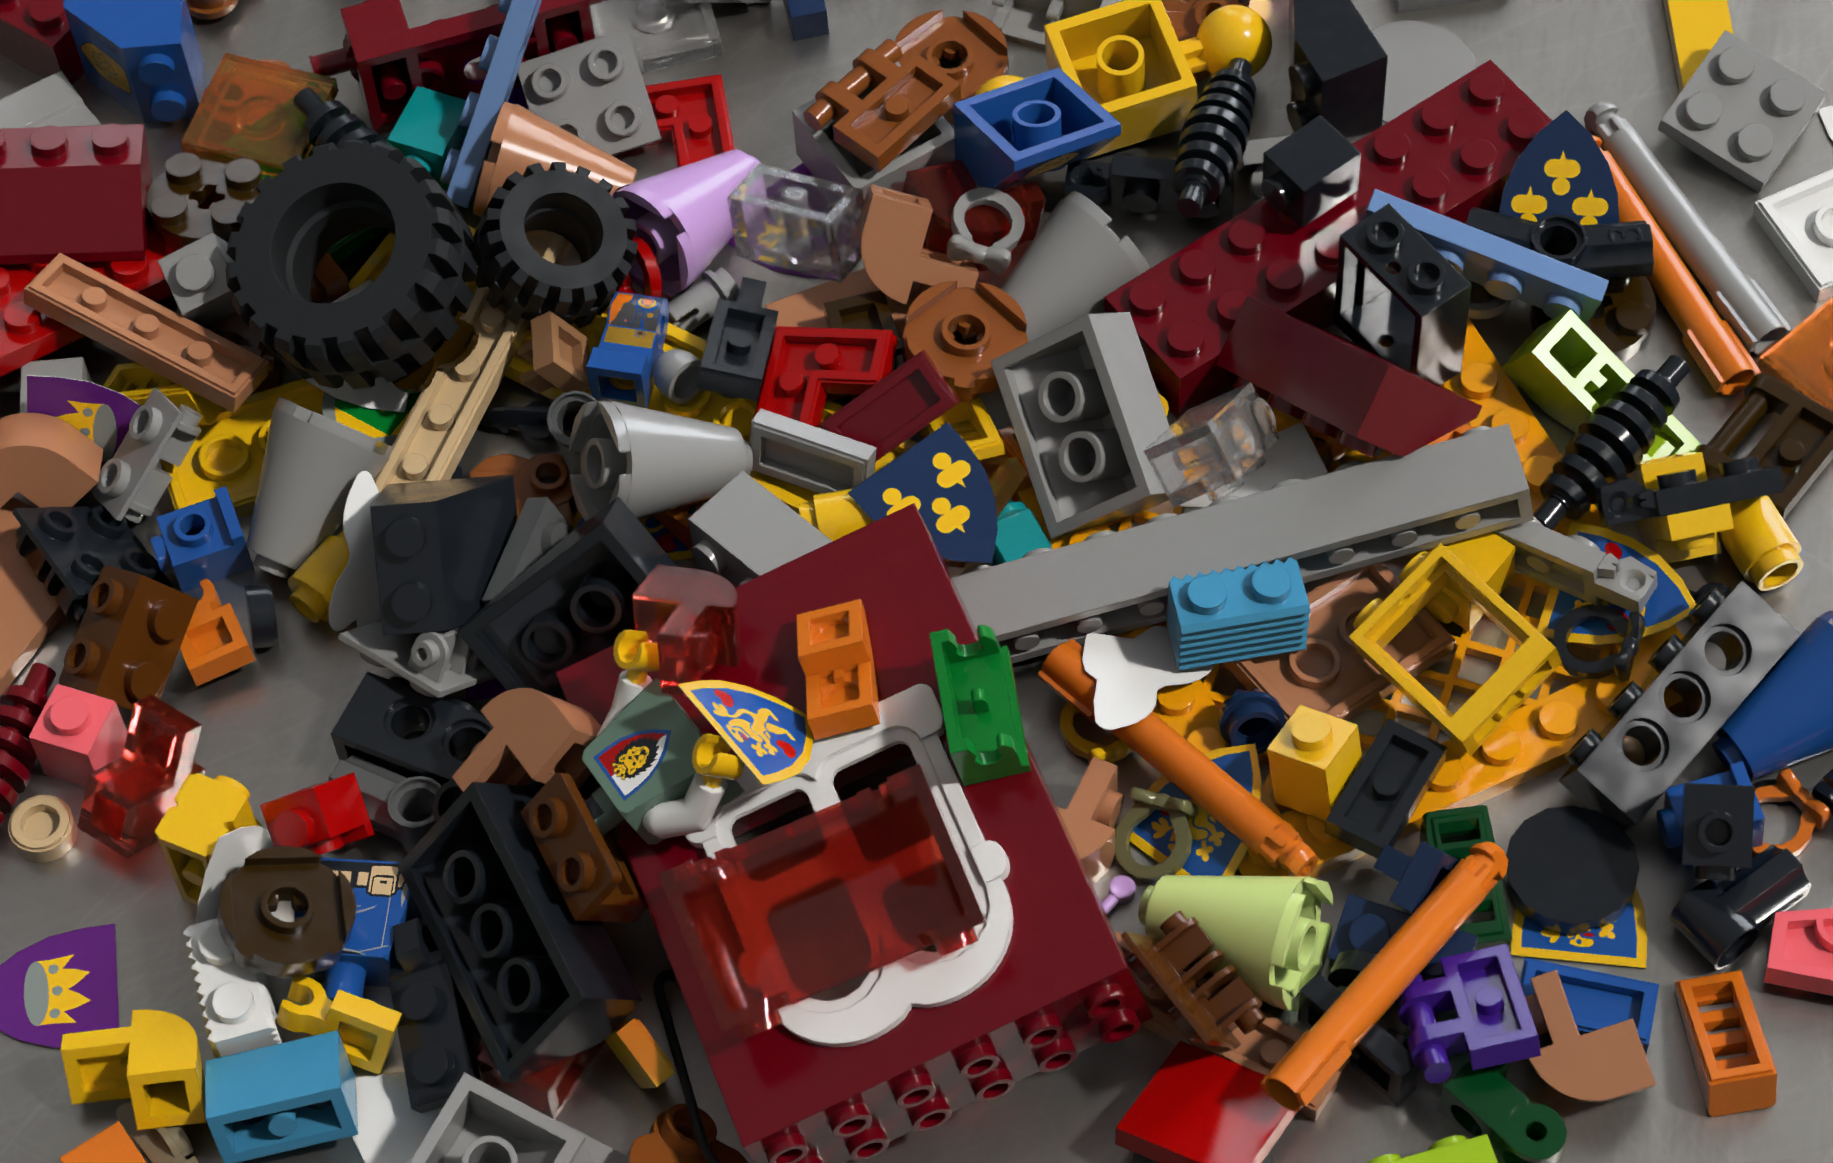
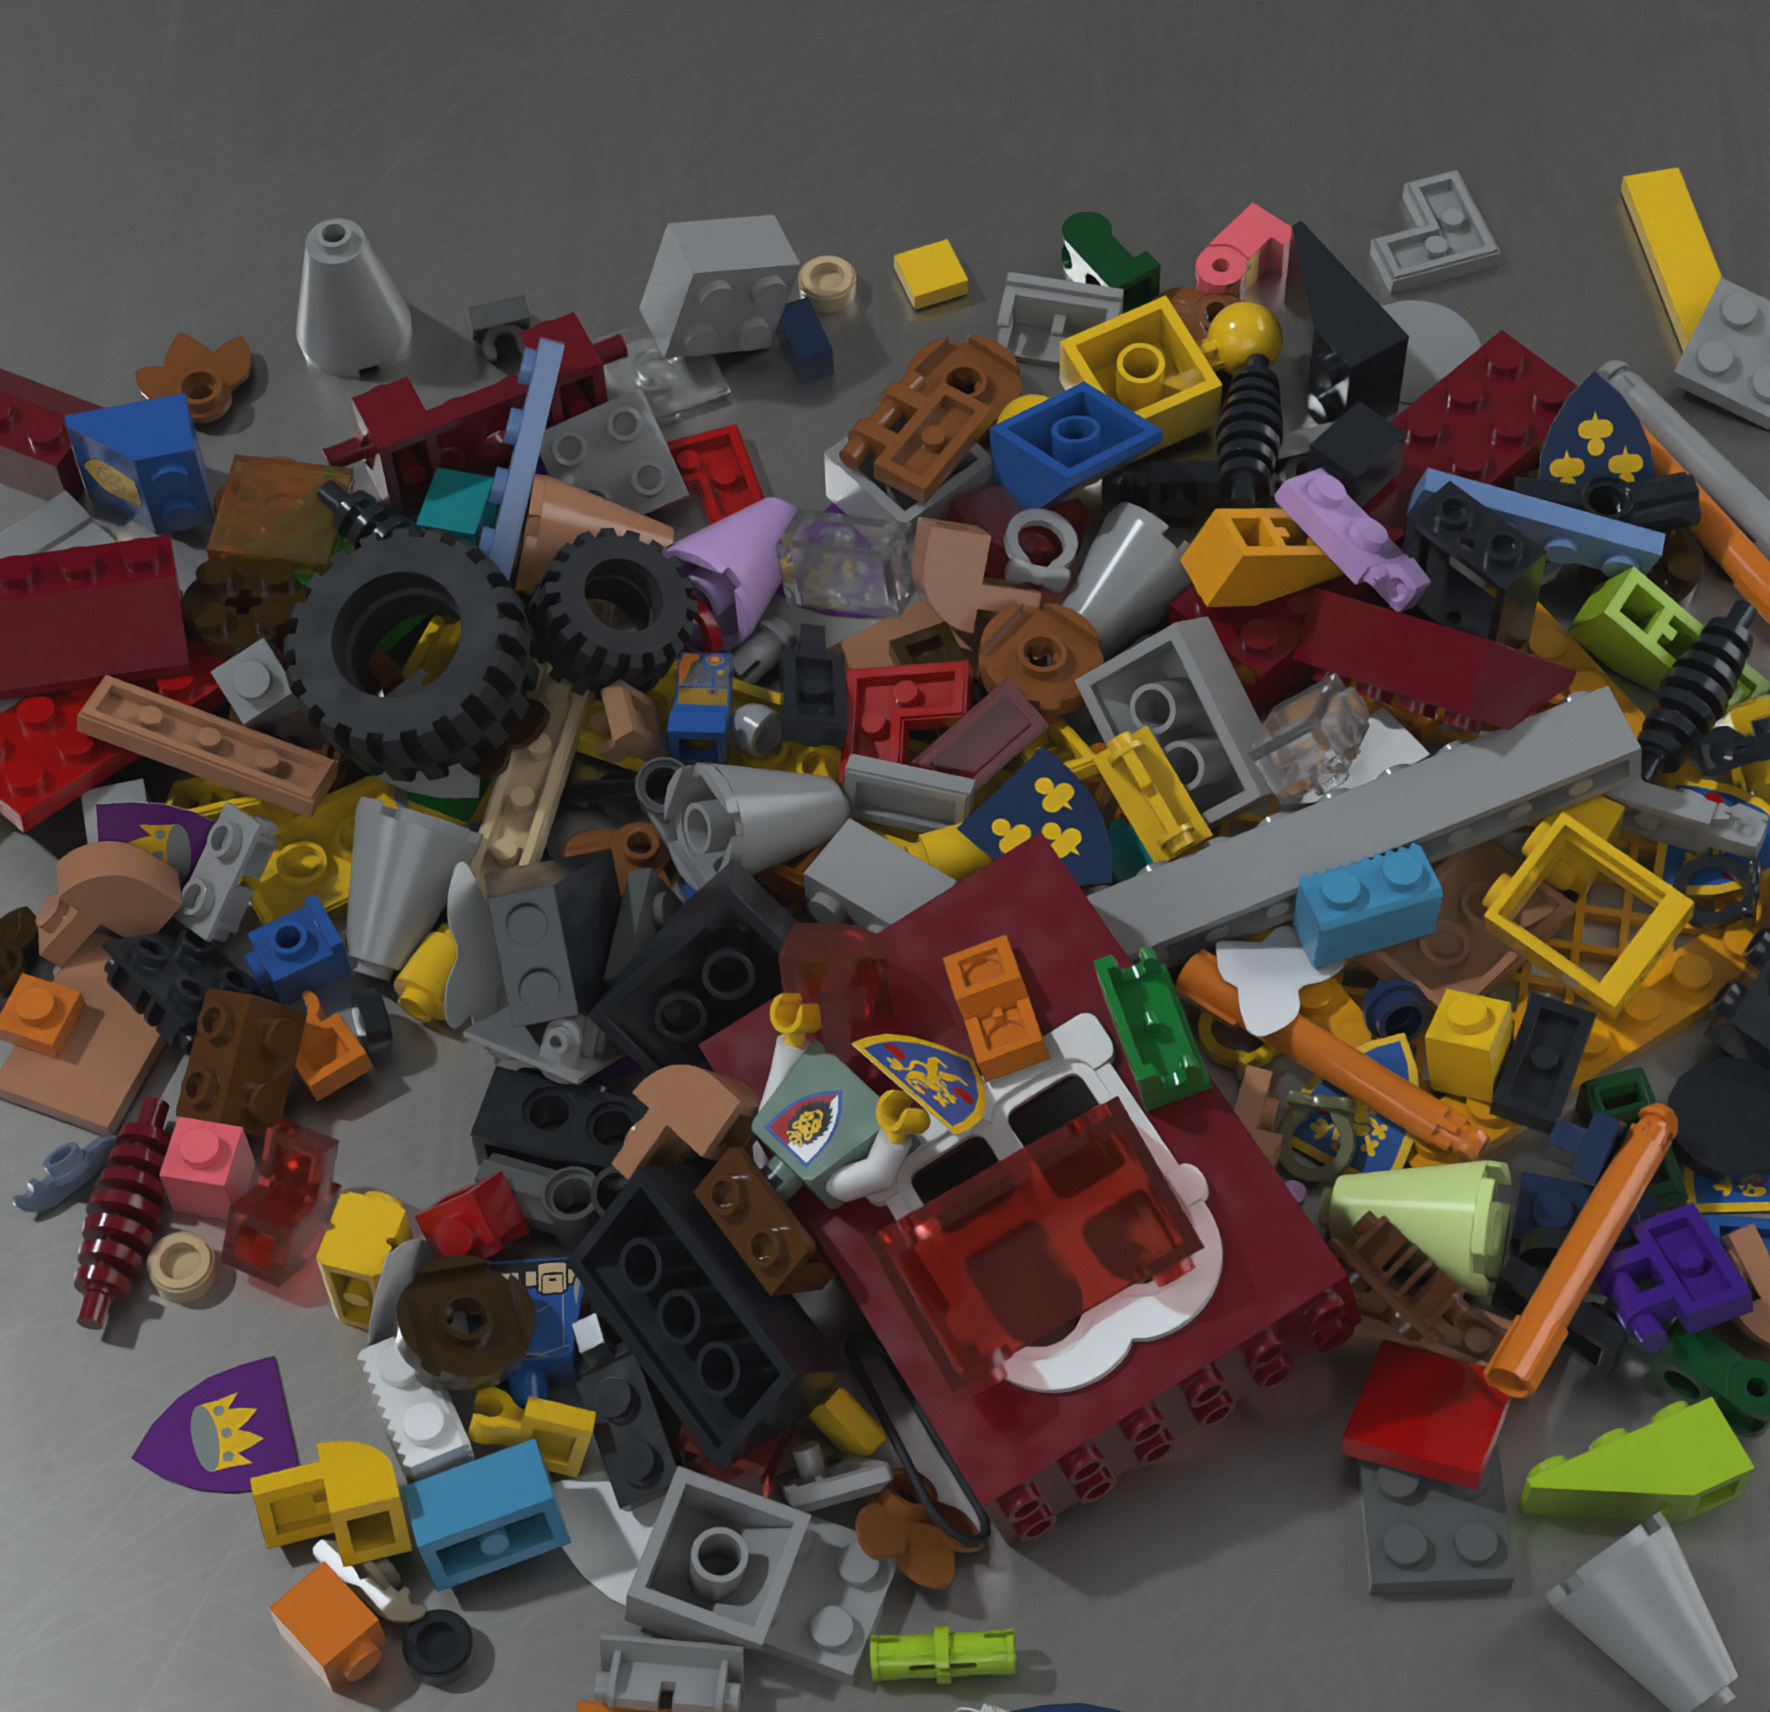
camera: 10 degrees left, 0 degrees up
none -> light grey piece [775,1441,894,1512]
none -> yellow hinge [1092,725,1213,862]
none -> light orange slope [1180,508,1345,607]
none -> lavender hinge [1274,468,1431,613]

